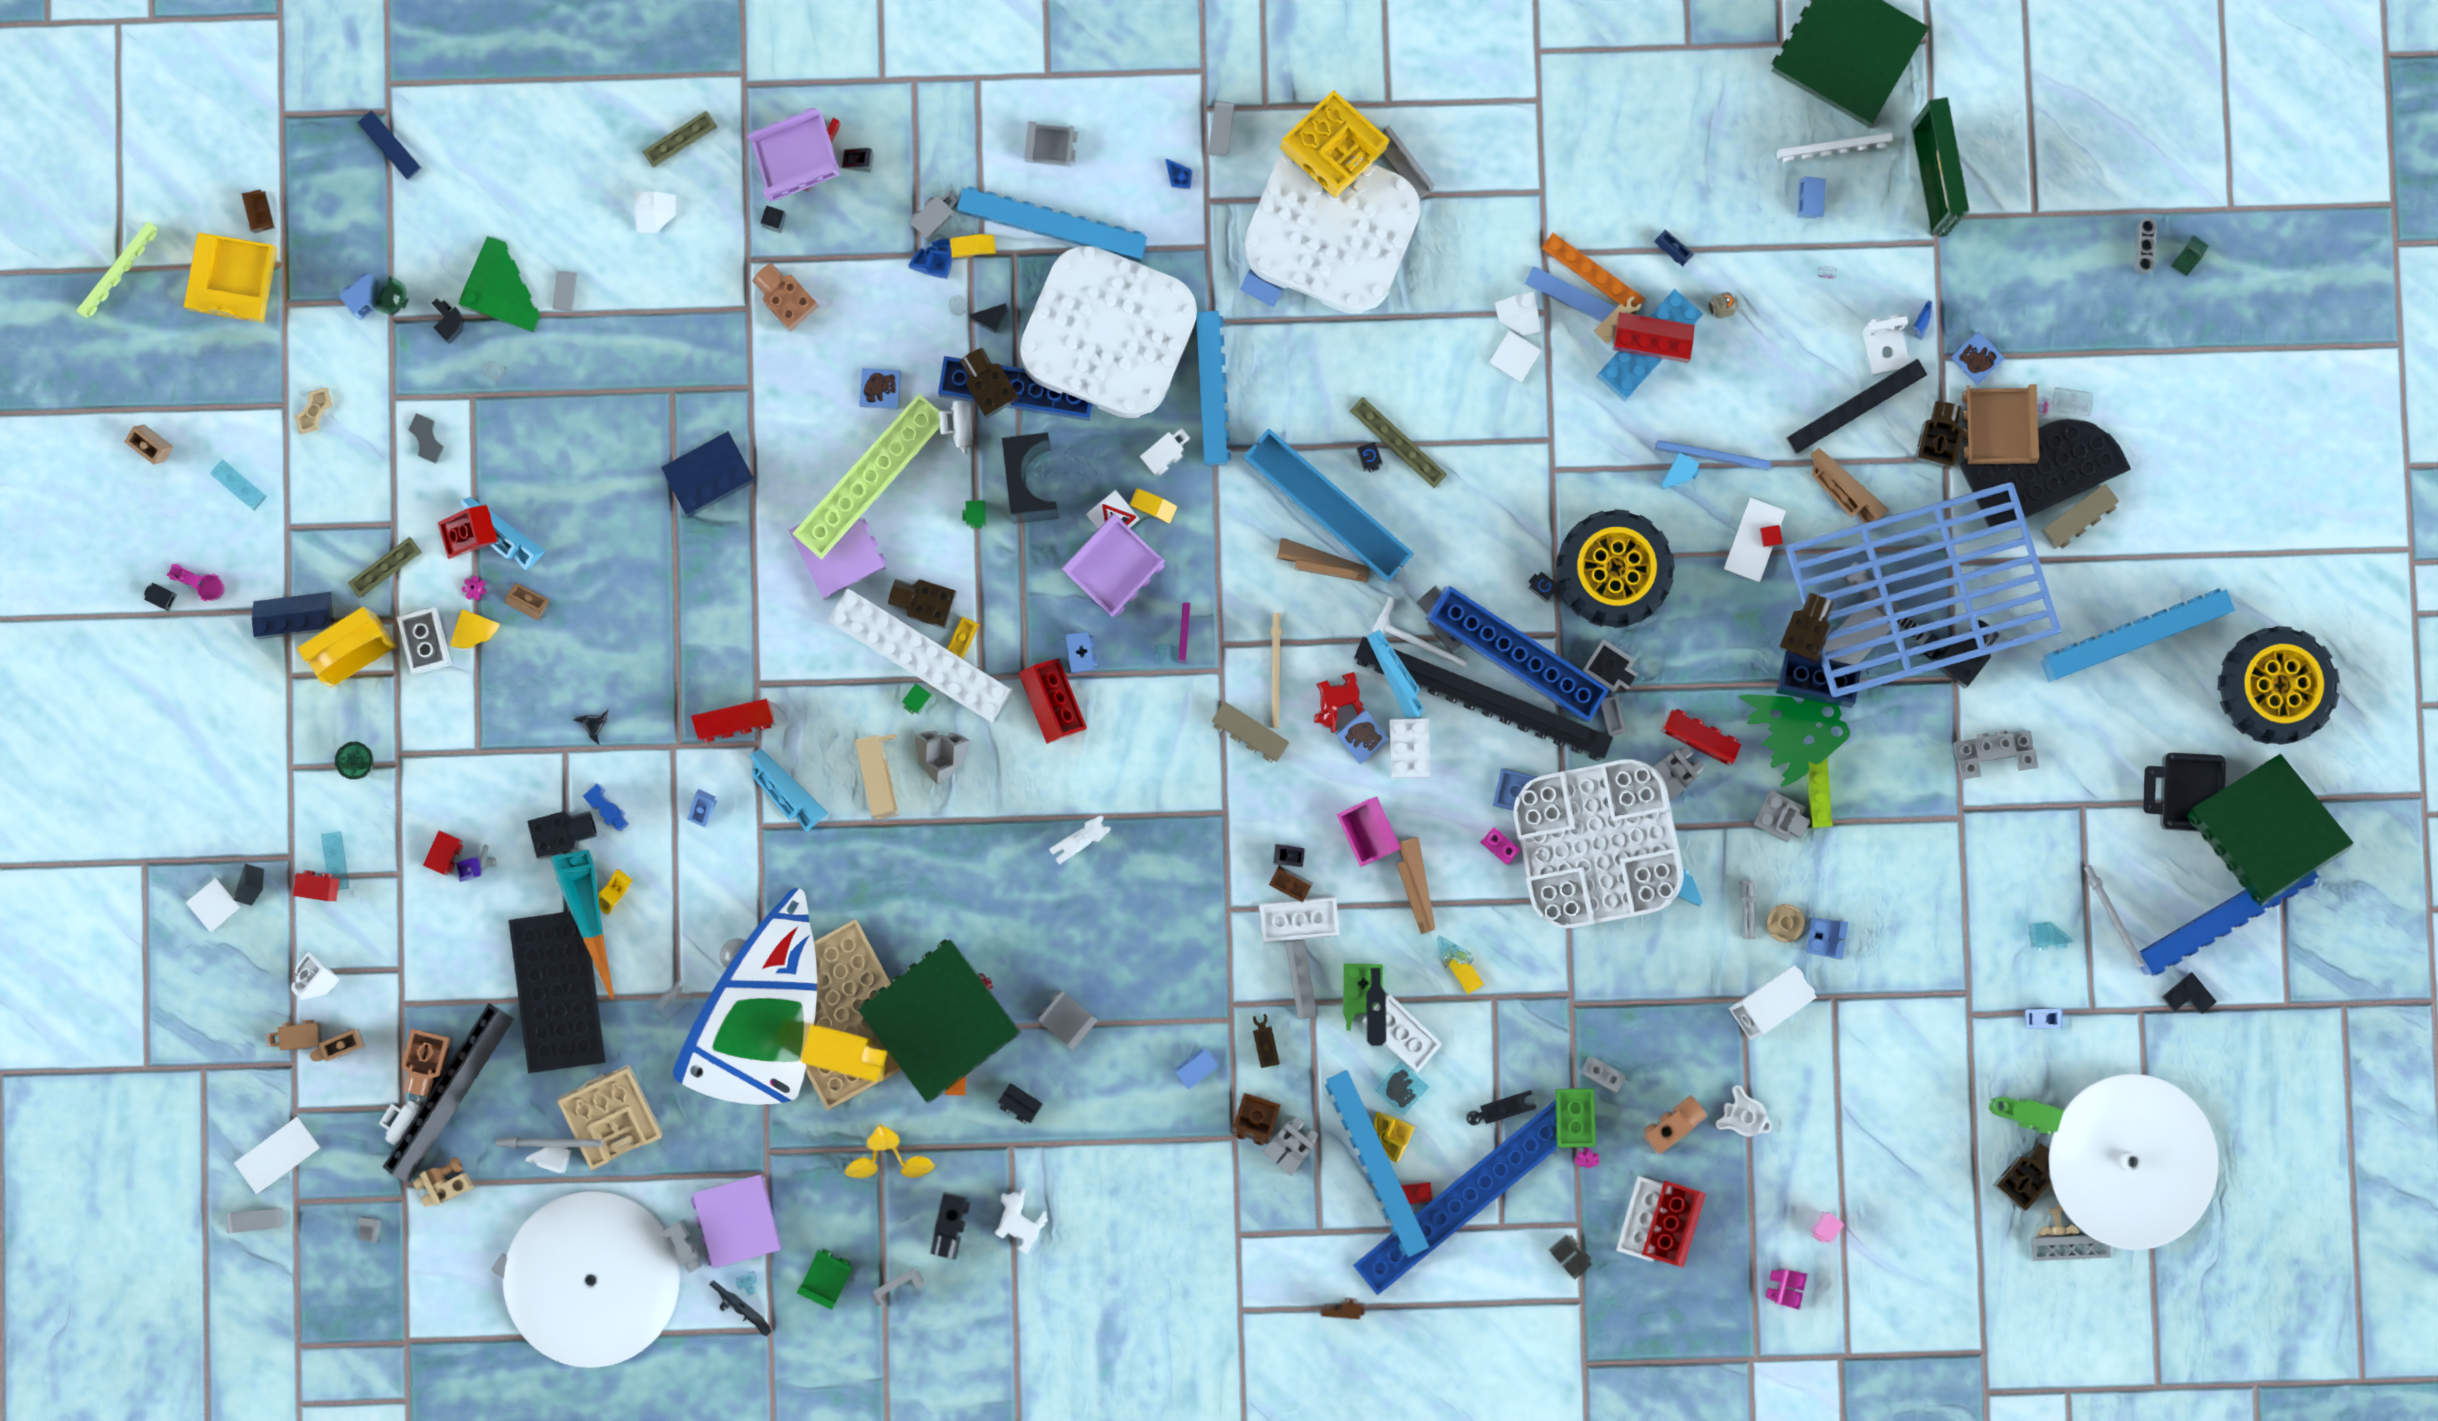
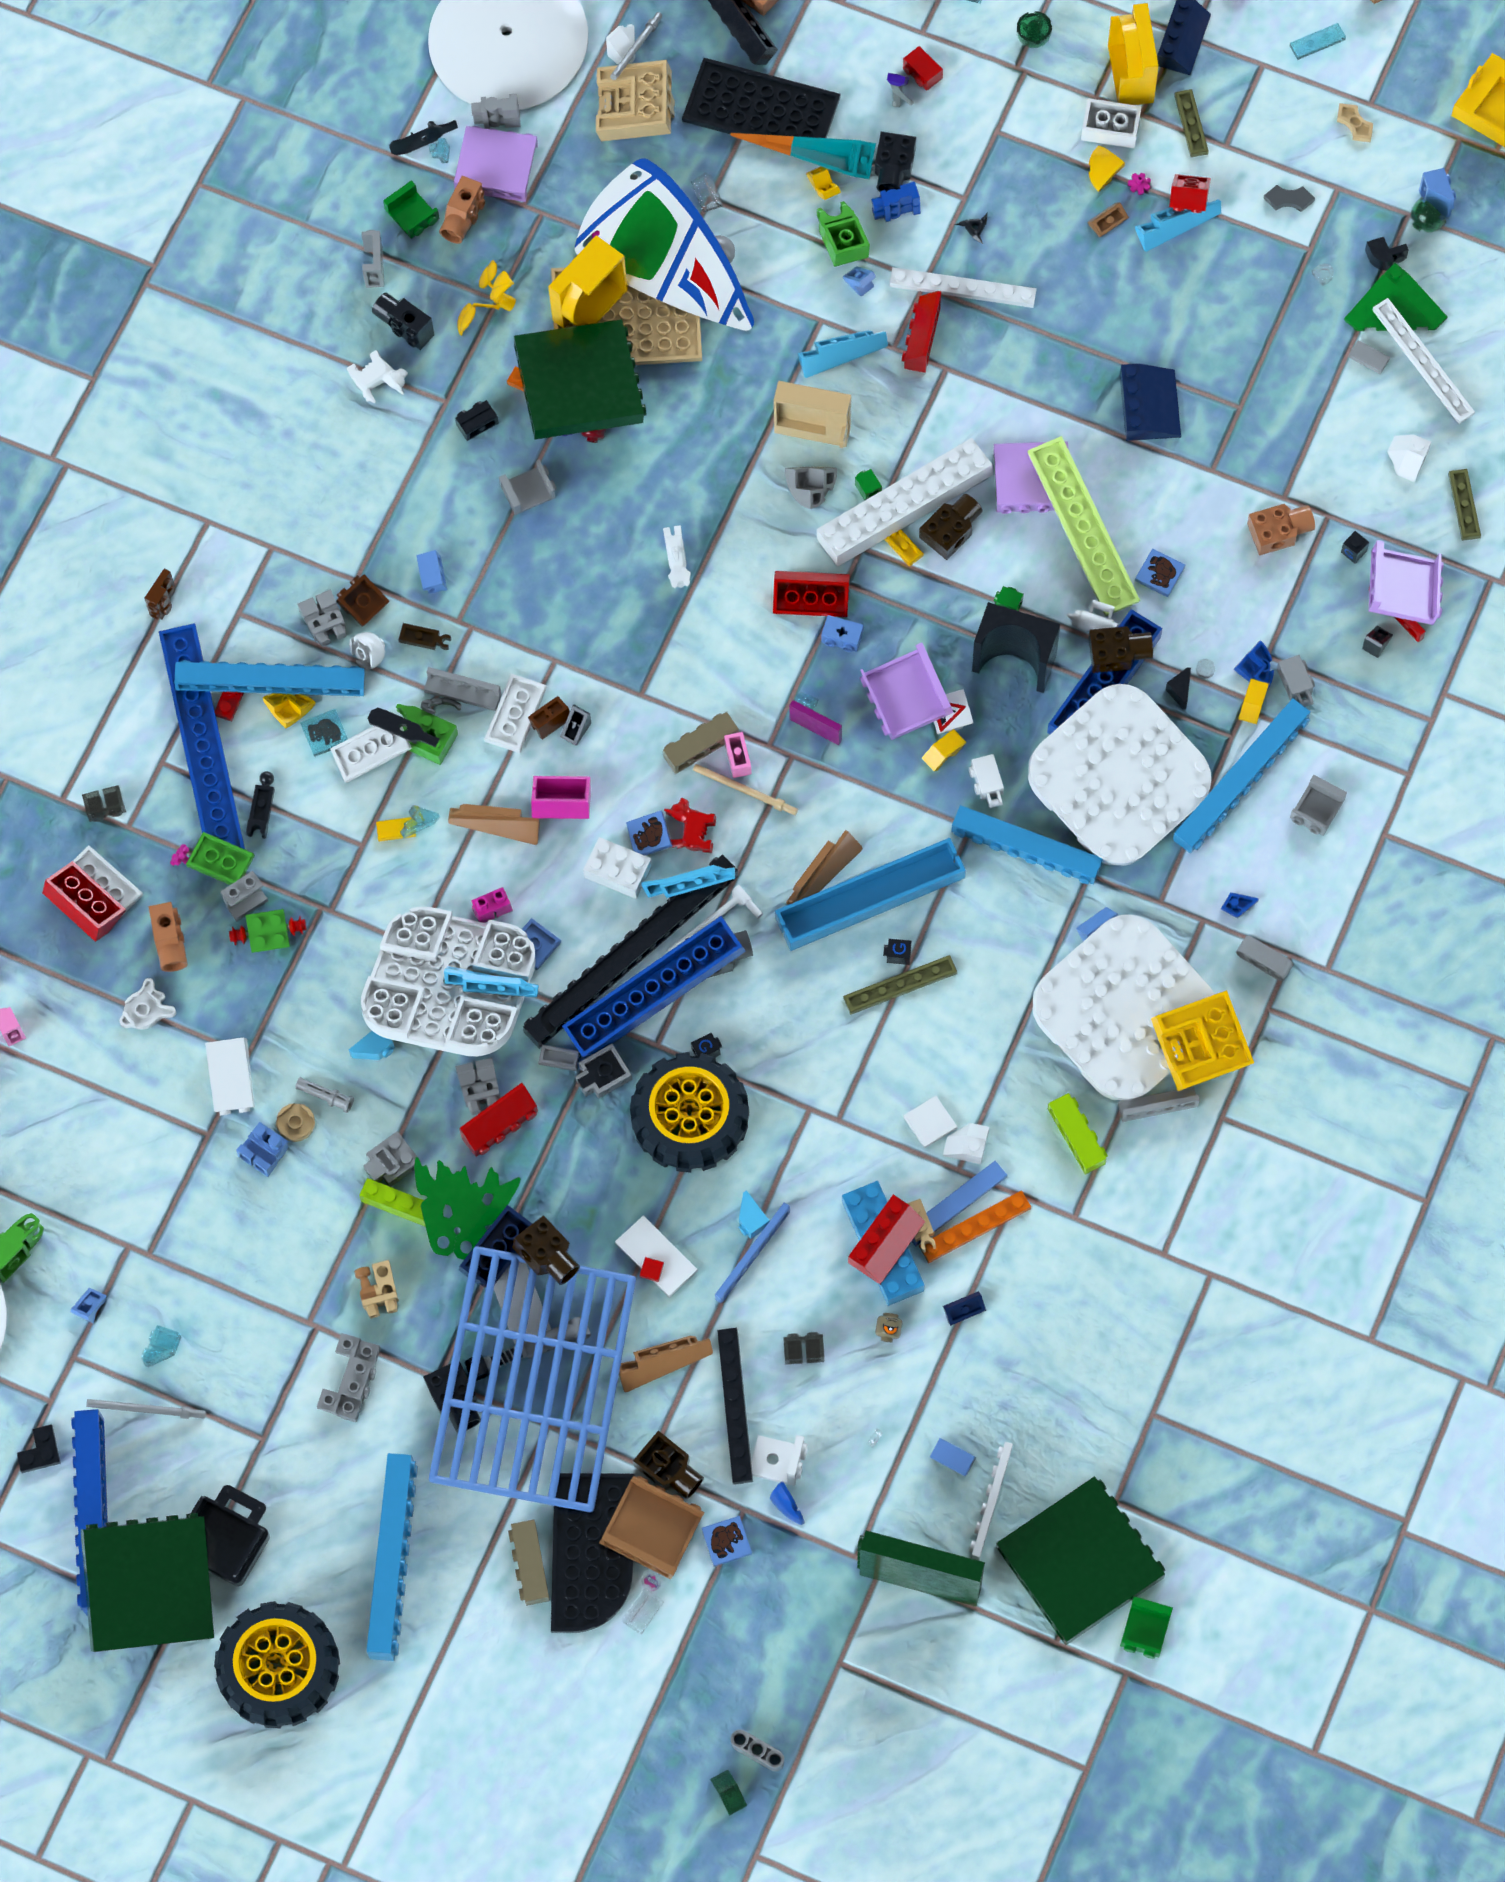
camera: 120 degrees right, 15 degrees down
none -> bright green plate [229,909,307,953]
none -> white cylinder [349,632,385,671]
none -> tan hips [354,1260,399,1319]
none -> dark grey piece [421,698,461,714]
none -> nougat brick [439,176,485,244]
none -> medium azure wedge [444,966,539,997]
none -> bright pink brick [724,732,752,778]
none -> clear smoke piece [783,1332,824,1365]
none -> bright green brick [817,201,870,267]
none -> white plate [889,267,1037,308]
none -> lime brick [1047,1093,1108,1175]
none -> white plate [1372,298,1475,424]

